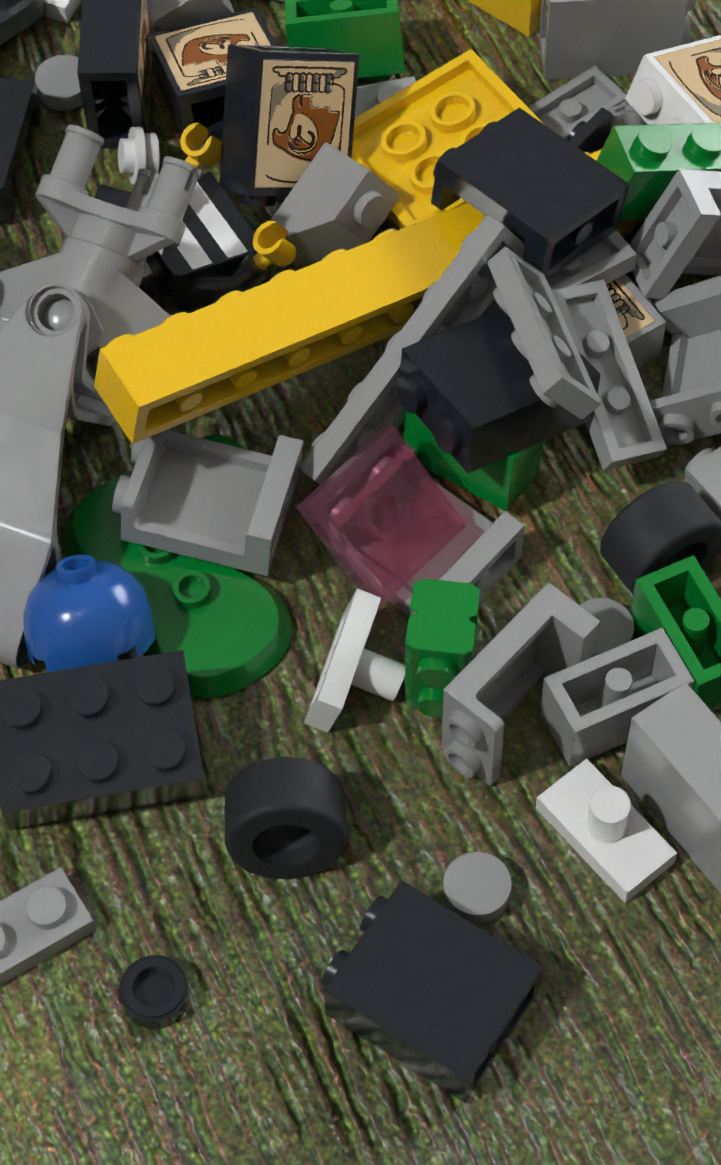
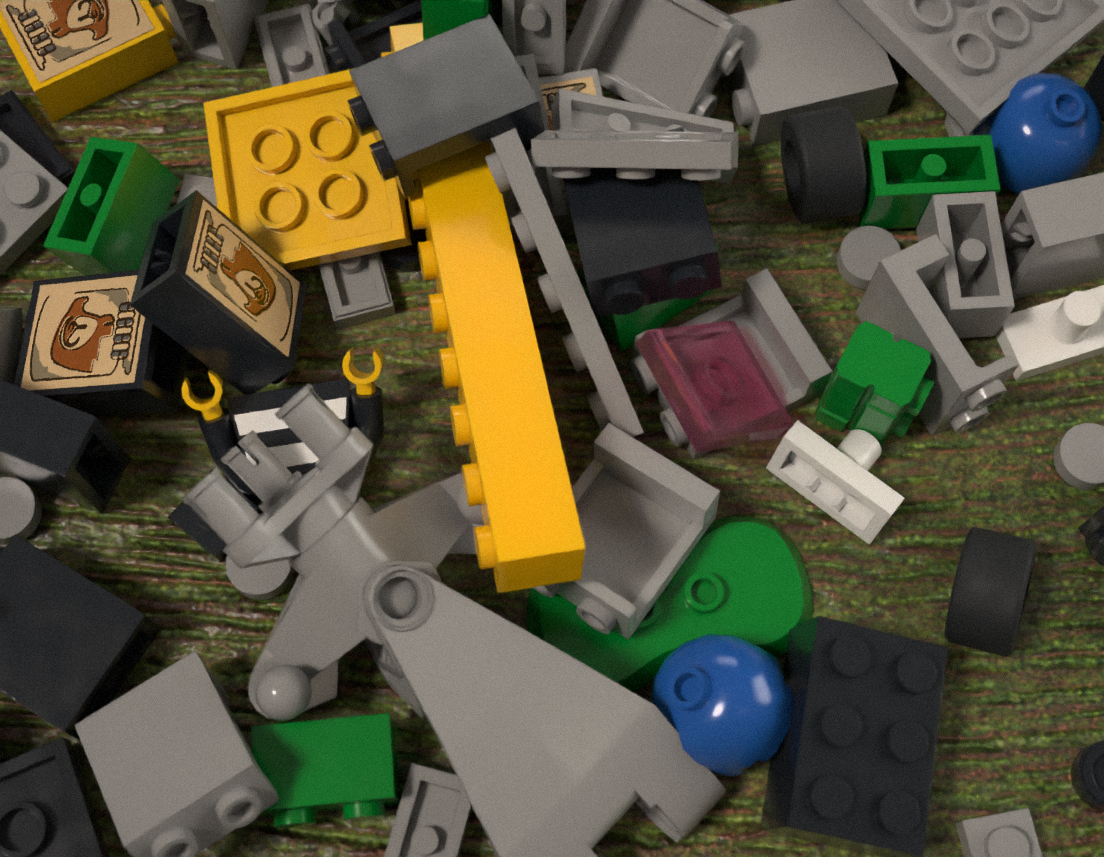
camera: 70 degrees left, 10 degrees up
white plate [118,127,160,185] -> none
light grey slope [270,142,401,268] -> none

